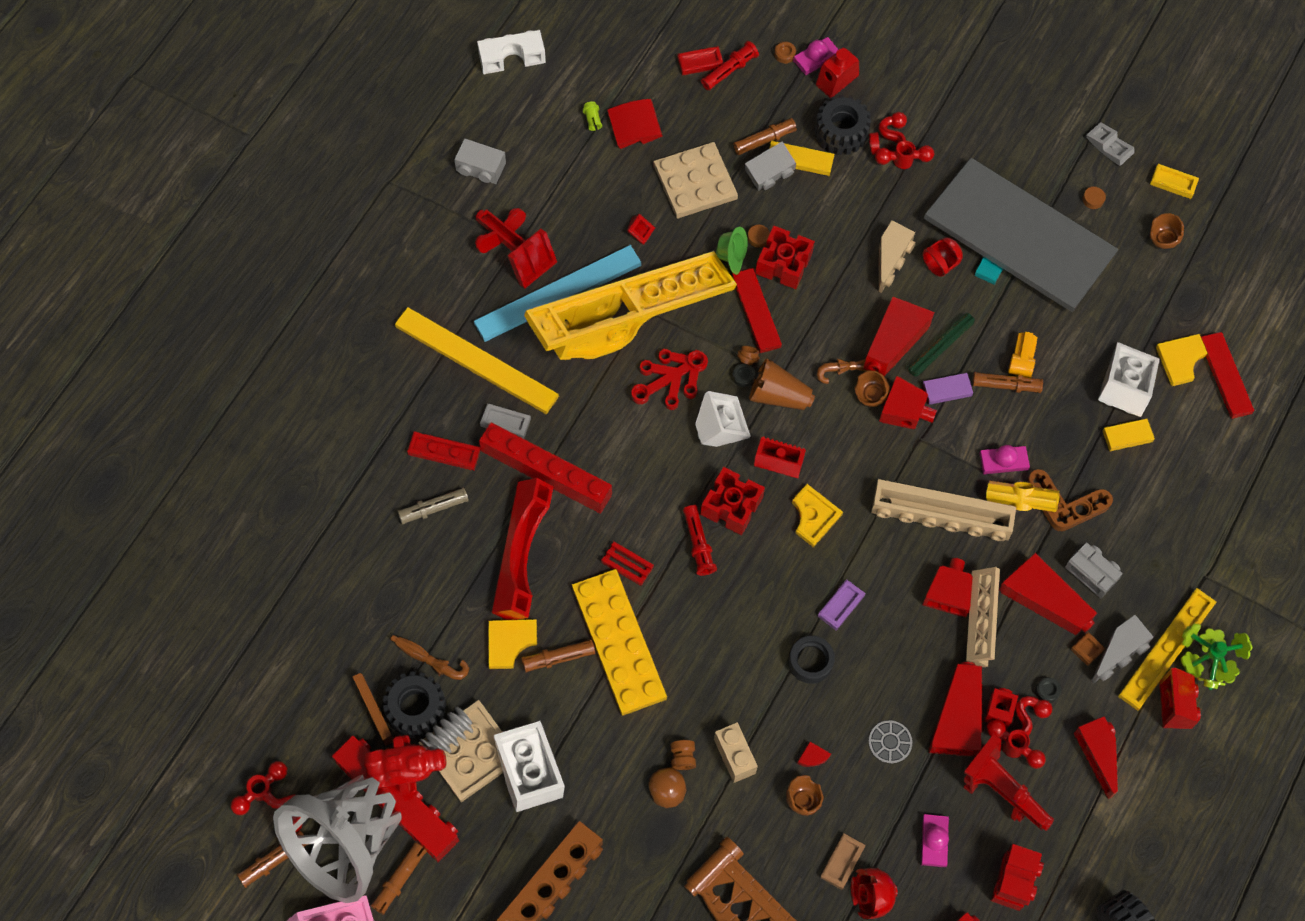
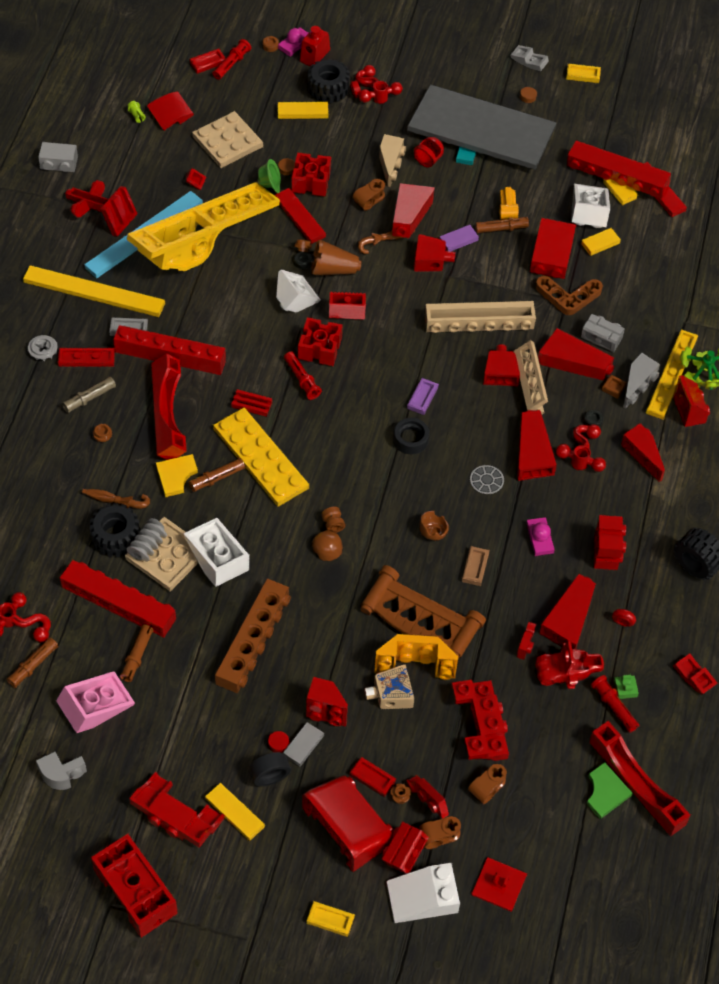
camera: 15 degrees left, 10 degrees down
light grey piece [273,775,402,903] -> none
dark orange tile [353,673,393,746] -> none
red piece [364,735,447,795] -> none
white arch [477,30,546,74] -> none
red plant [631,349,708,410] -> none
tan brick [714,722,758,783] -> none
dark orange pin [733,118,797,155] -> none
light grey brick [745,141,796,191] -> none
yellow tile [792,484,843,547] -> none
red tile [798,742,831,767] -> none
red cylinder [851,868,898,919] -> none
dark orange hair [855,370,890,407] -> none
clear green axle [908,313,975,377] -> none
red piece [964,734,1054,831] -> none
dark pink tile [979,445,1030,474] -> none
red brick [984,688,1018,729] -> none
yellow piece [986,481,1060,512] -> none
dark orange hair [1150,213,1184,249] -> none
none -> light grey gear [28,335,58,361]
none -> dark orange plate [93,424,112,442]
none -> dark orange piece [352,179,385,210]
none -> red slope [530,218,576,279]
none -> red brick [567,141,671,199]

